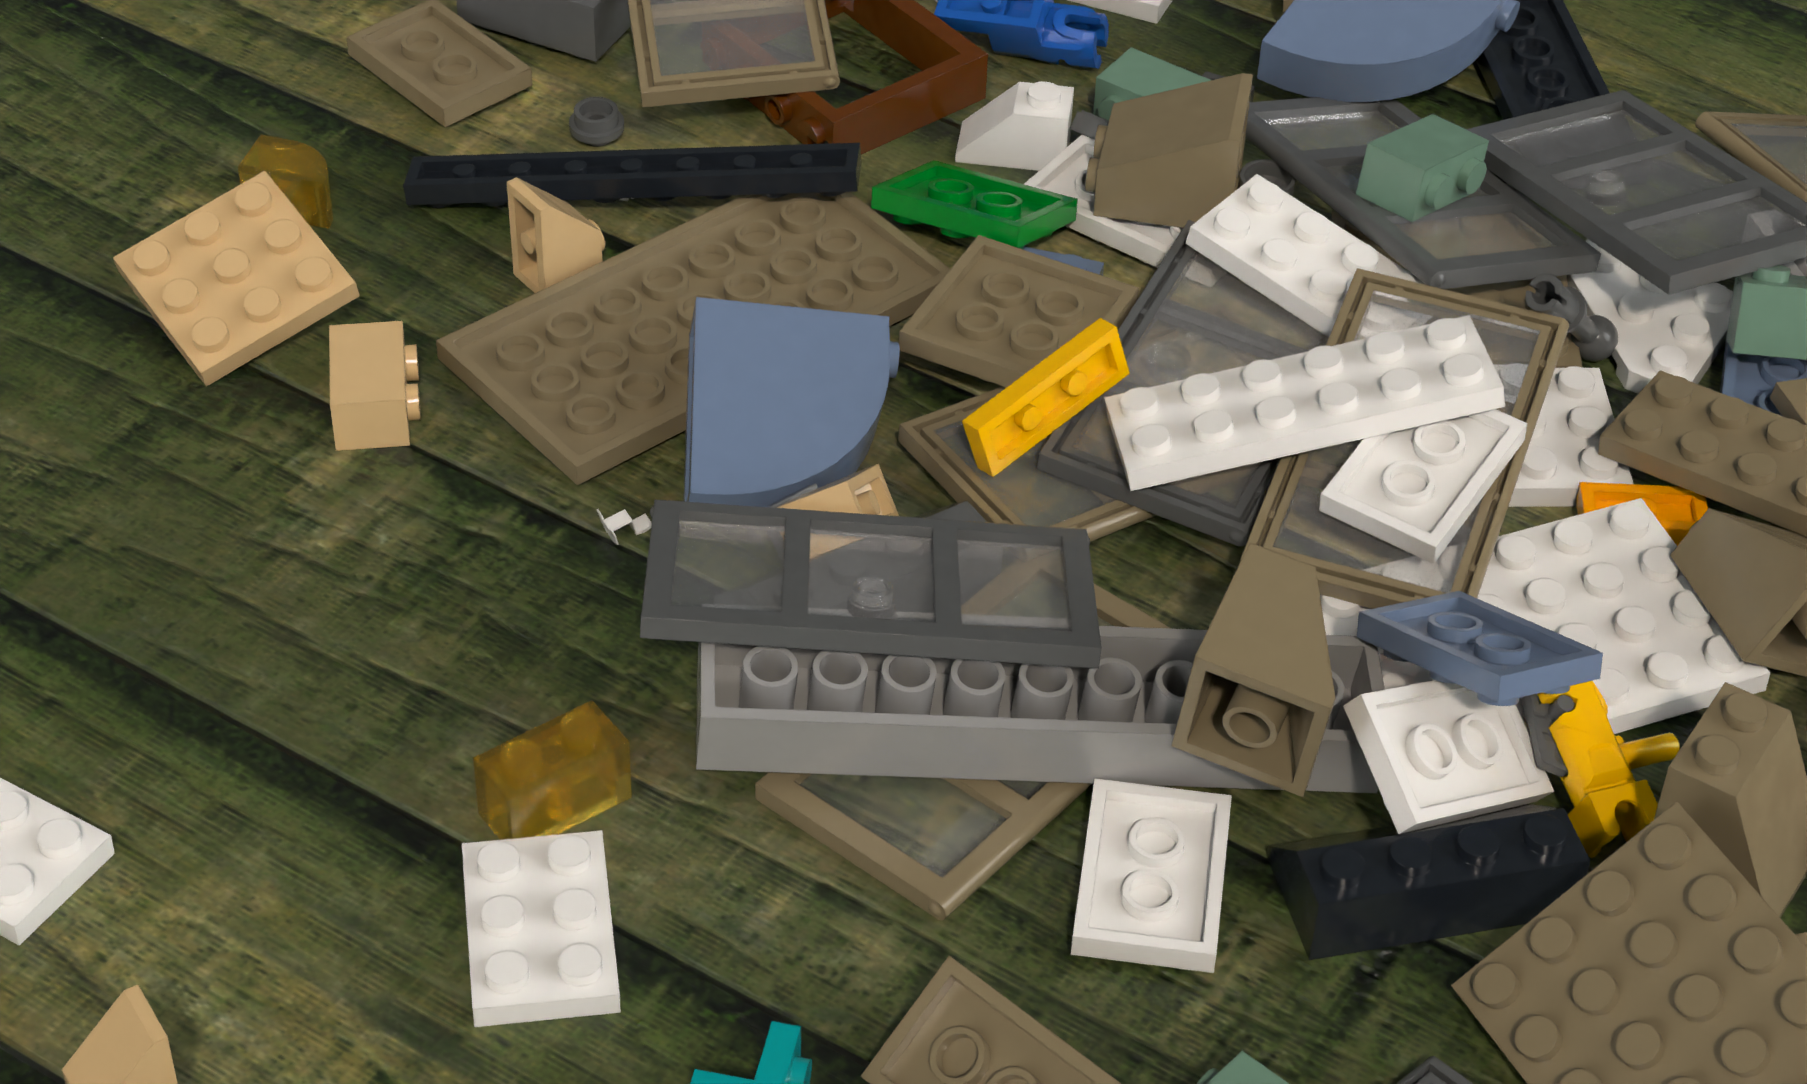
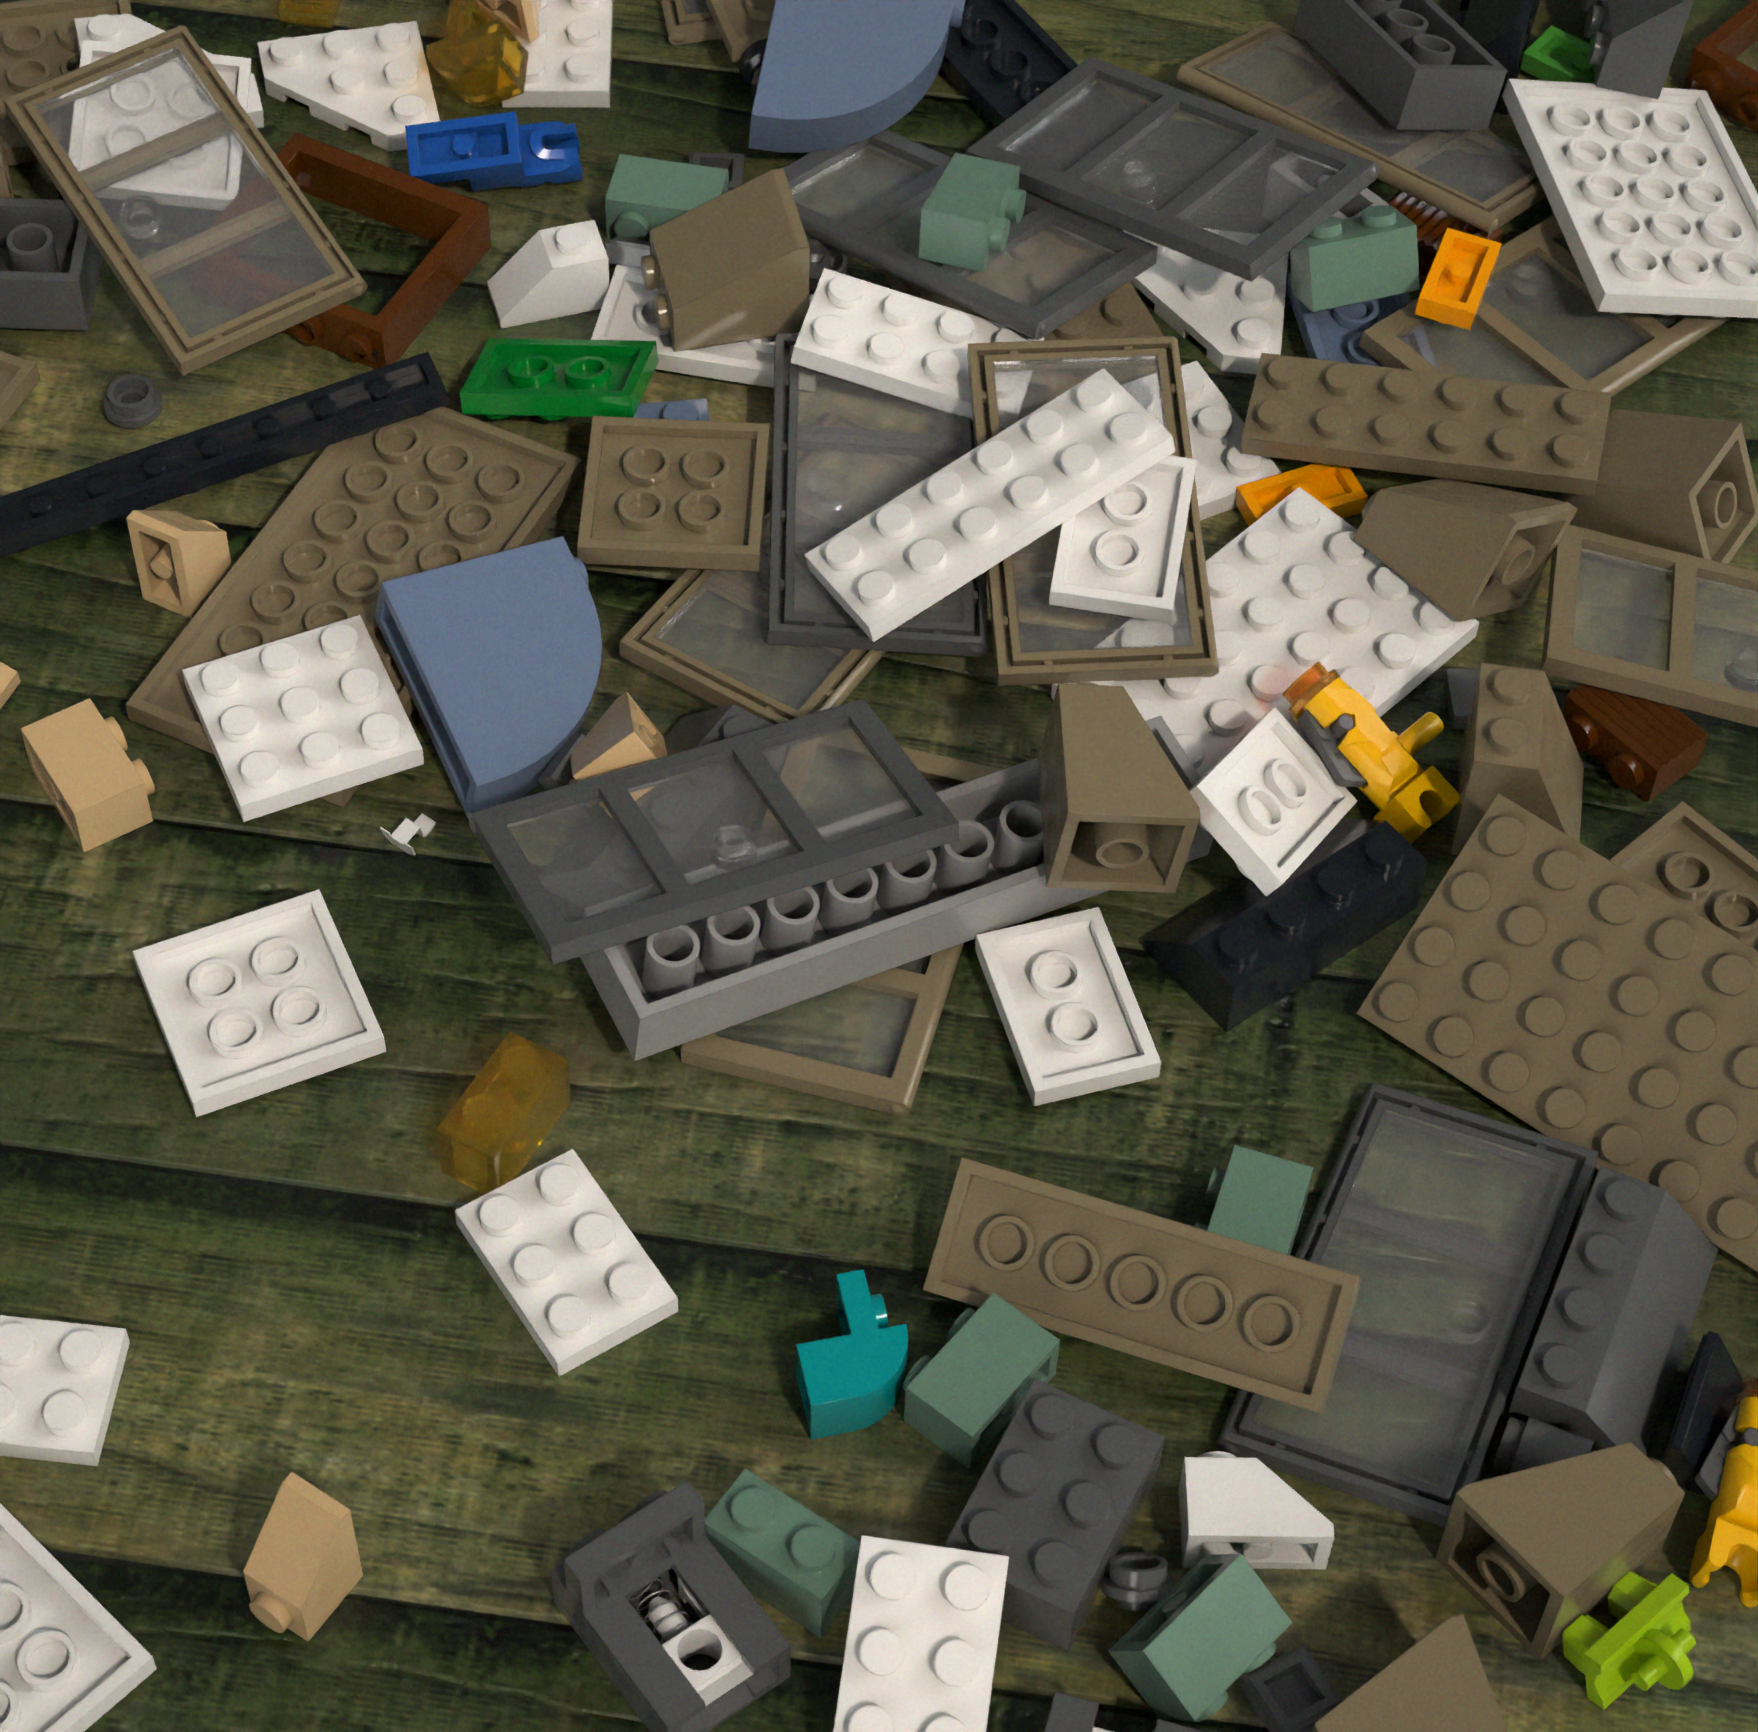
camera: 25 degrees left, 10 degrees up
yellow plate [962,318,1130,477] -> none
sand blue plate [1357,591,1603,706] -> none
dark grey pin [1525,274,1618,362] -> none
none -> white plate [132,889,386,1117]
none -> white plate [182,615,424,822]

